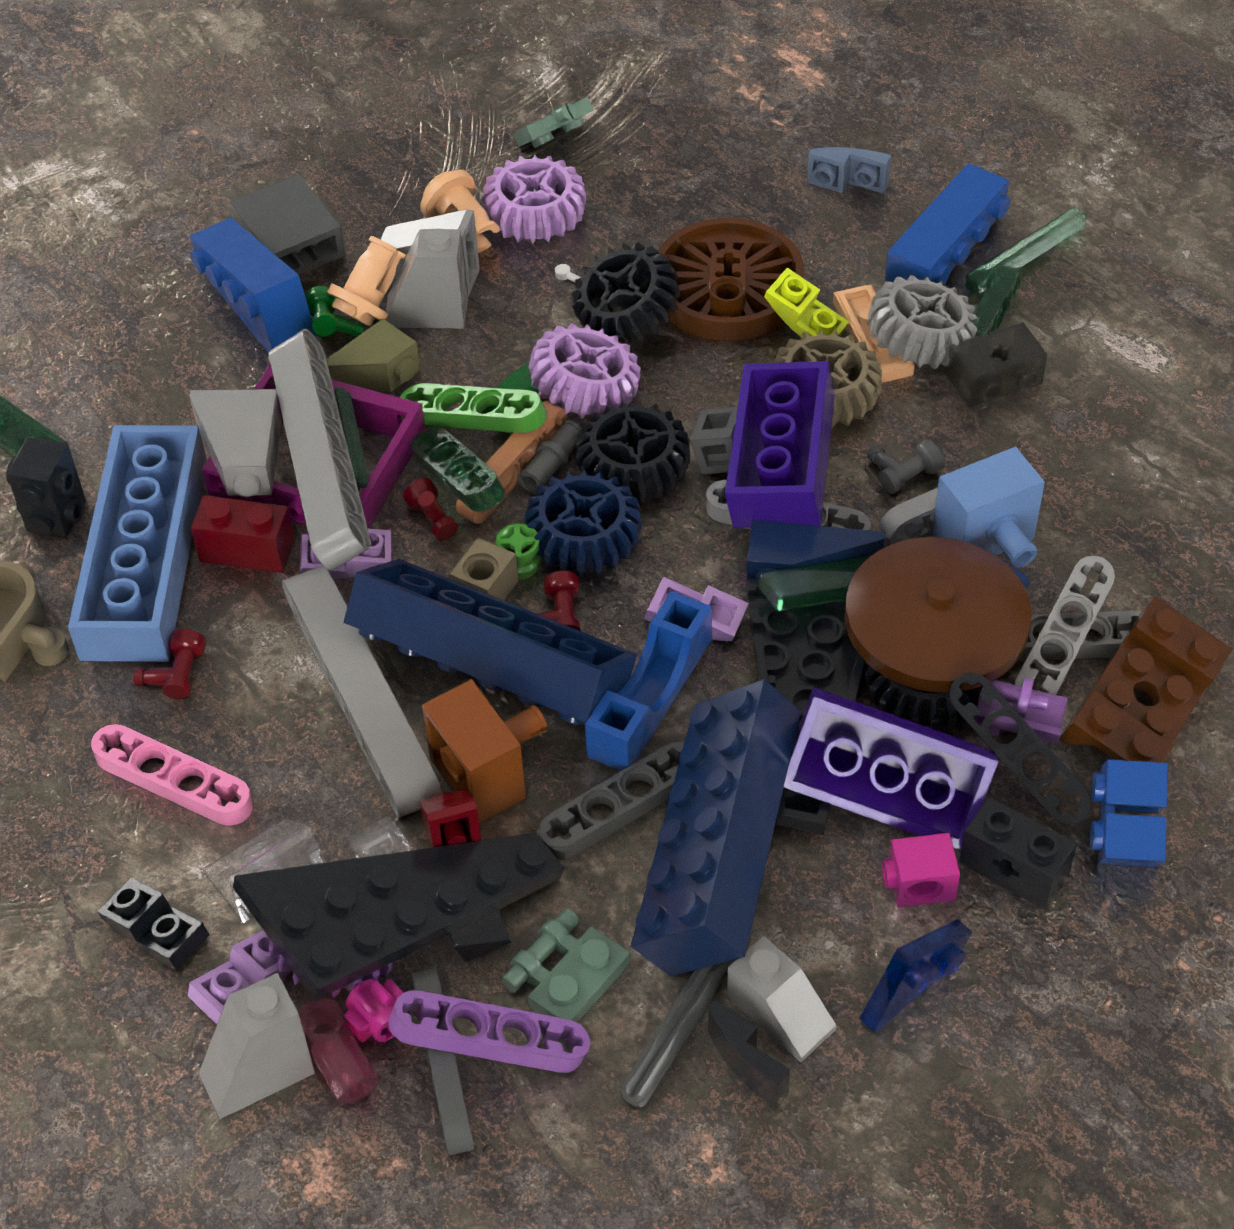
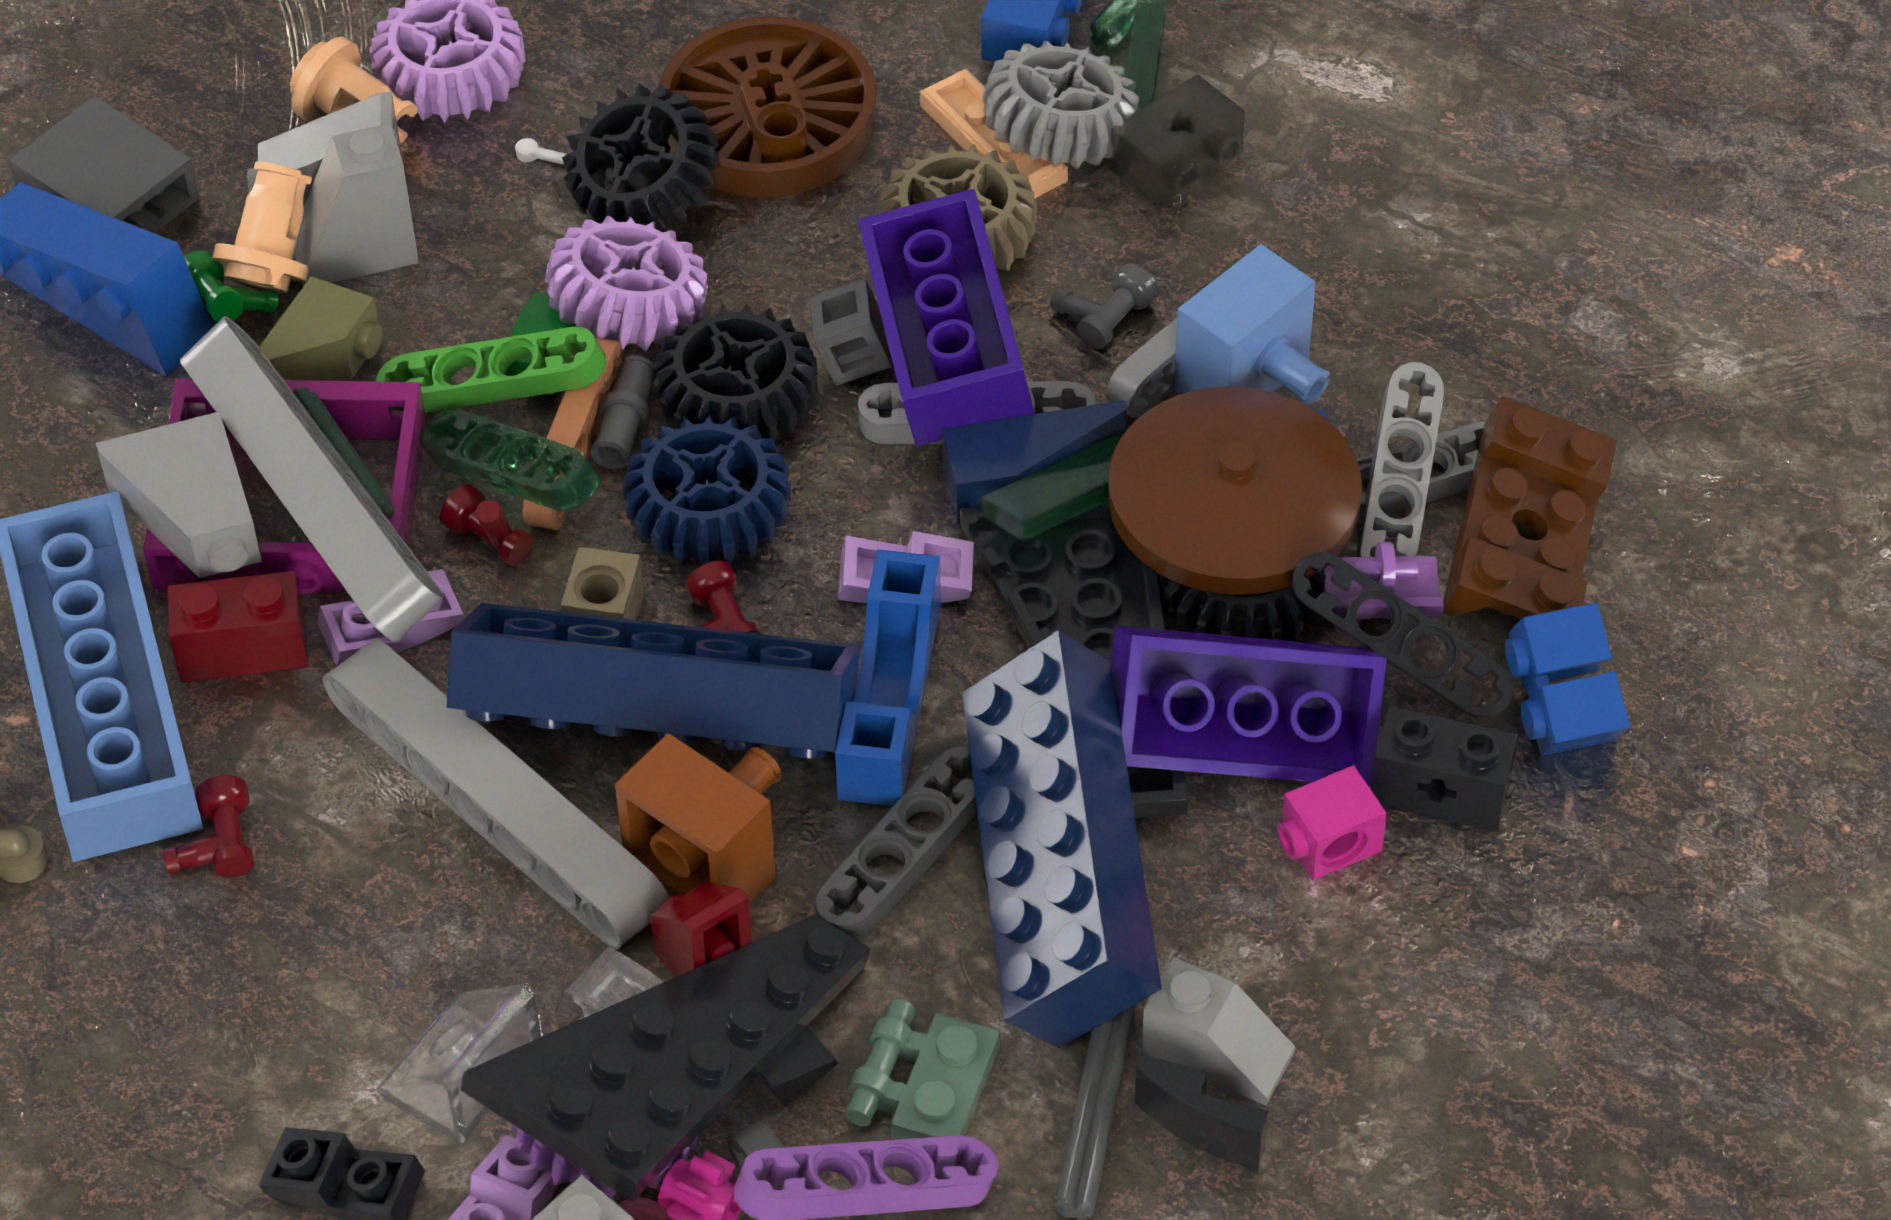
camera: 20 degrees left, 0 degrees up
bright pink beam [91,724,253,826] -> none
bright green wheel [495,523,541,580] -> none
neon yellow slope [764,268,849,337] -> none
clear blue wing [859,919,972,1032] -> none

